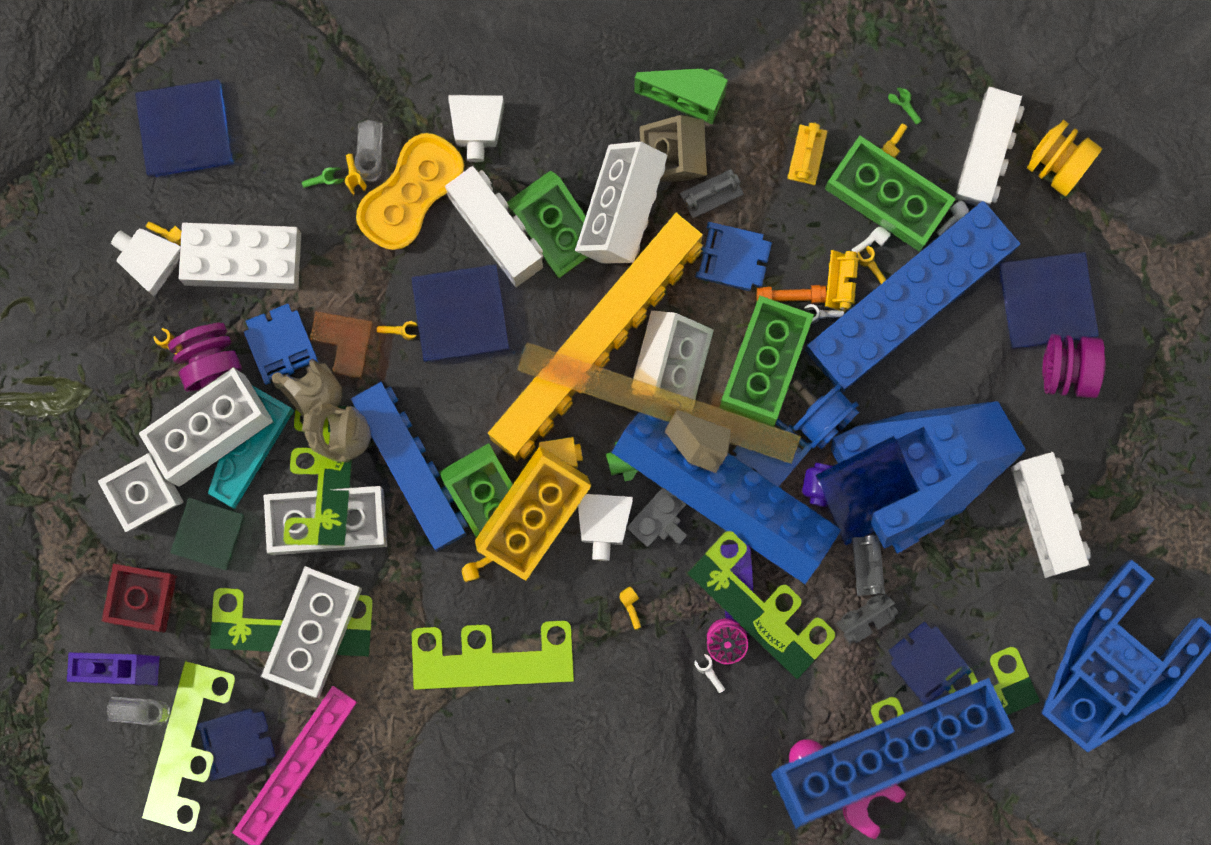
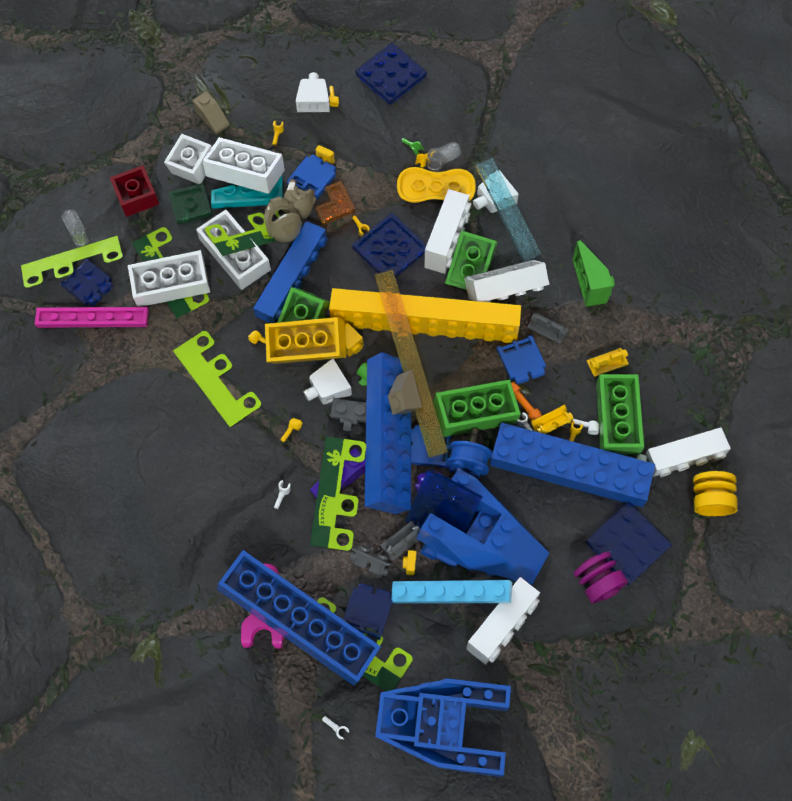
camera: 55 degrees right, 15 degrees down
dark purple slope [67,652,159,685] -> none
magenta wheel [168,323,242,392] -> none
white brick [179,223,301,290] -> none
white slope [629,311,713,412] -> none
dark tan slope [640,115,707,182] -> none
dark pink wheel [707,618,748,664] -> none
yellow hand [881,124,907,158] -> none
bright green hand [888,87,922,124] -> none
none -> dark tan slope [192,91,230,135]
none -> yellow tile [315,145,335,165]
none -> white hand [322,716,349,739]
none -> medium azure plate [391,580,512,603]
none -> yellow plate [403,550,416,576]
none -> clear light blue plate [476,158,541,262]

